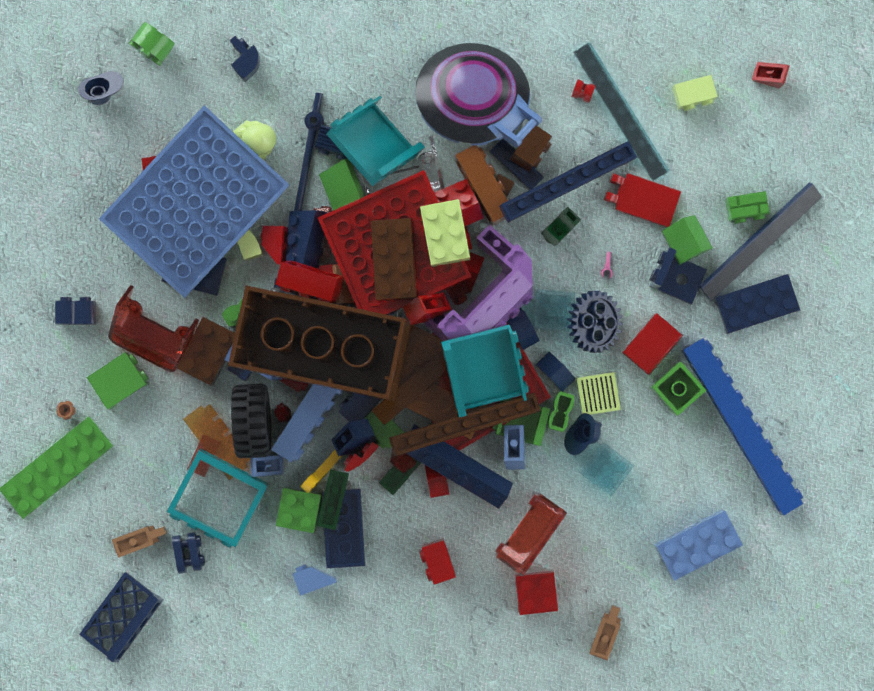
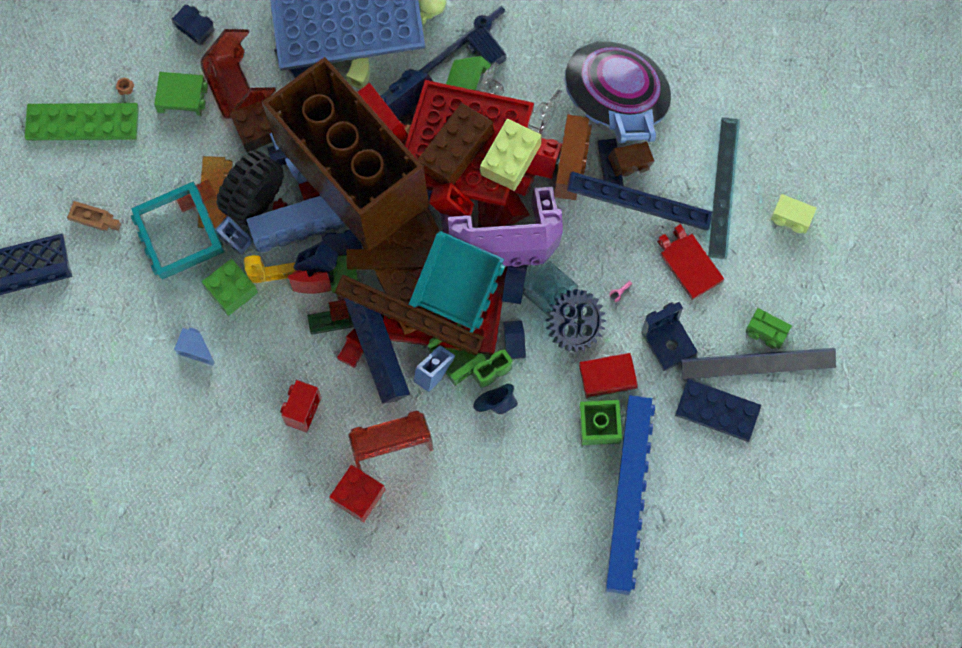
camera: 40 degrees right, 15 degrees down
dark blue brick [172,532,205,574] -> none
red slope [260,226,288,265] -> none
dark green plate [317,469,349,530] -> none
dark blue plate [322,489,365,568] -> none
teal panel [327,96,425,187] -> none
reddish brown slope [496,174,514,197] -> none
dark green brick [541,207,581,247] -> none
red wheel [571,79,596,103] -> none
yellowish green tile [576,372,621,415] -> none
clear light blue brick [579,442,635,497] -> none
medium nougat hinge [589,605,621,661] -> none
medium blue brick [654,510,743,581] -> none
bright green slope [661,215,713,265] -> none
red slope [752,62,790,89] -> none

